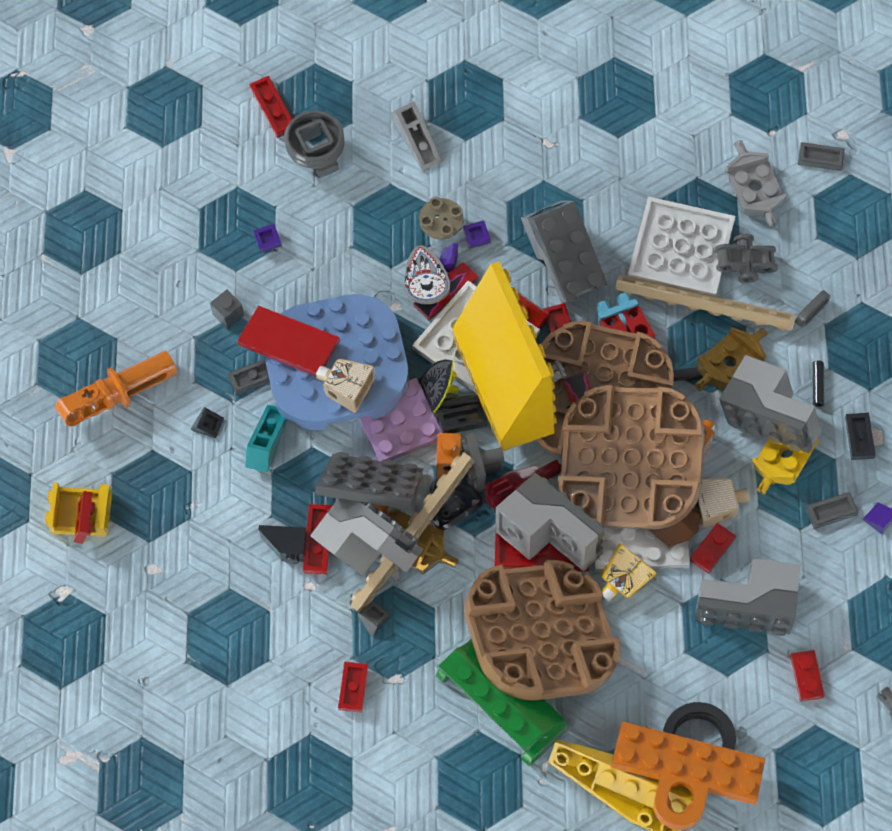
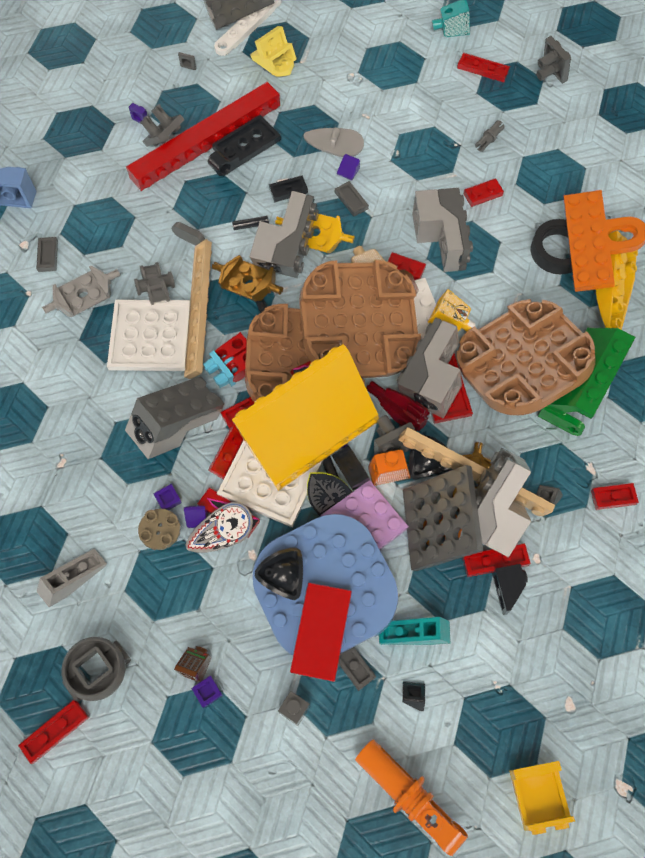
camera: 105 degrees left, 0 degrees up
red plate [74,491,95,544] -> none
tan torso [316,359,375,413] -> none
none -> reddish brown slope [174,646,212,683]
none -> black hat [255,548,303,600]

